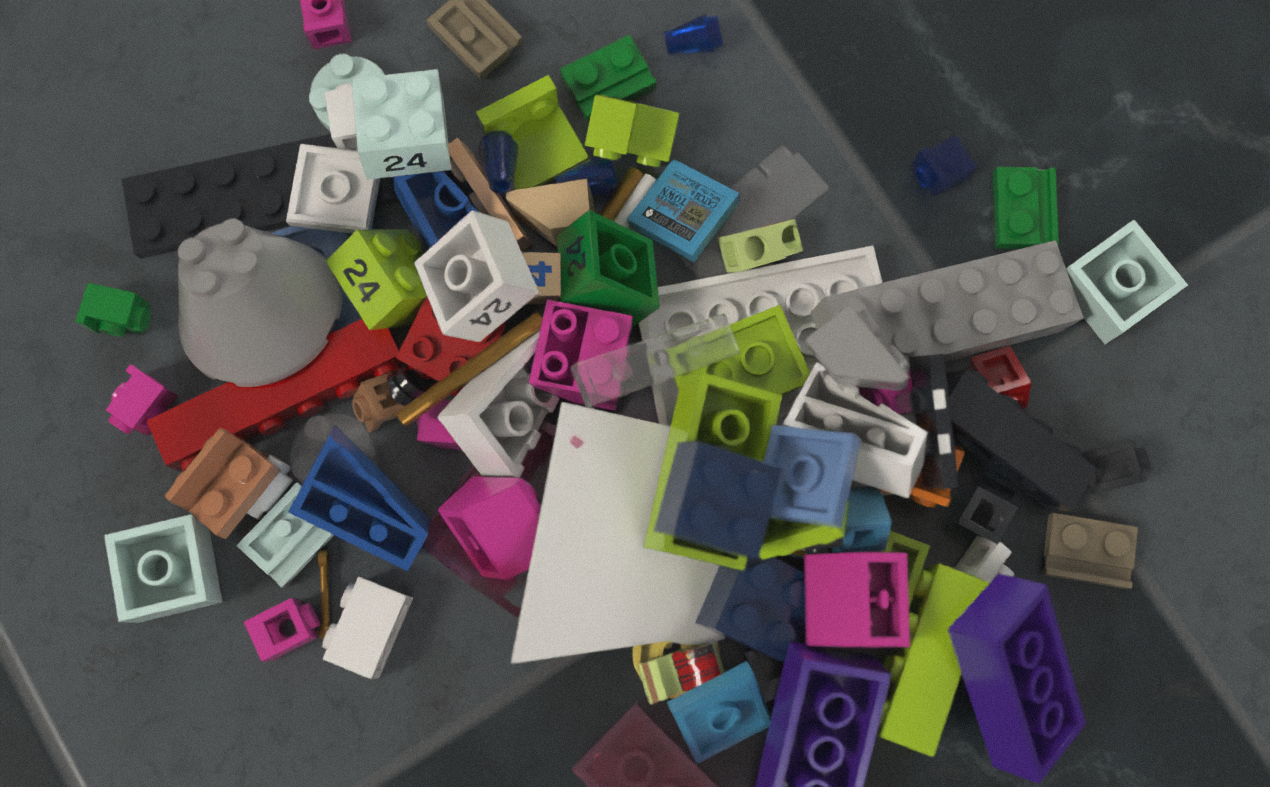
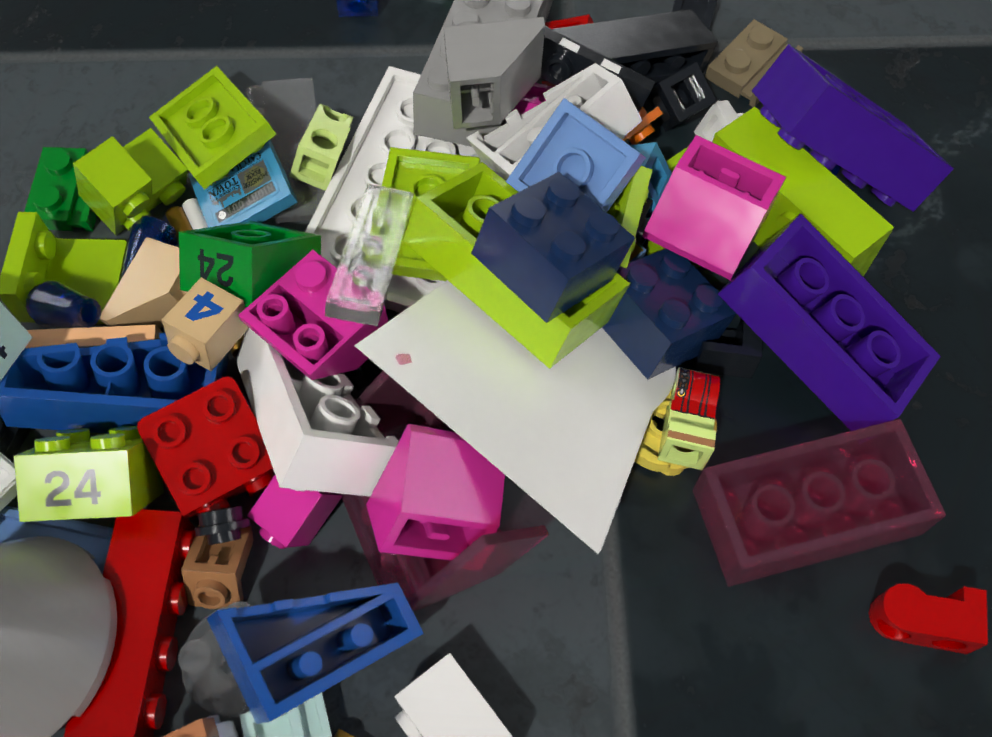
camera: 60 degrees left, 15 degrees down
pearl gold bar [395,311,543,427] -> none
white brick [414,210,539,342] -> none
clear blue cone [664,13,724,55] -> none
dark azure tile [667,661,771,764] -> none
none -> lime plate [149,66,276,190]

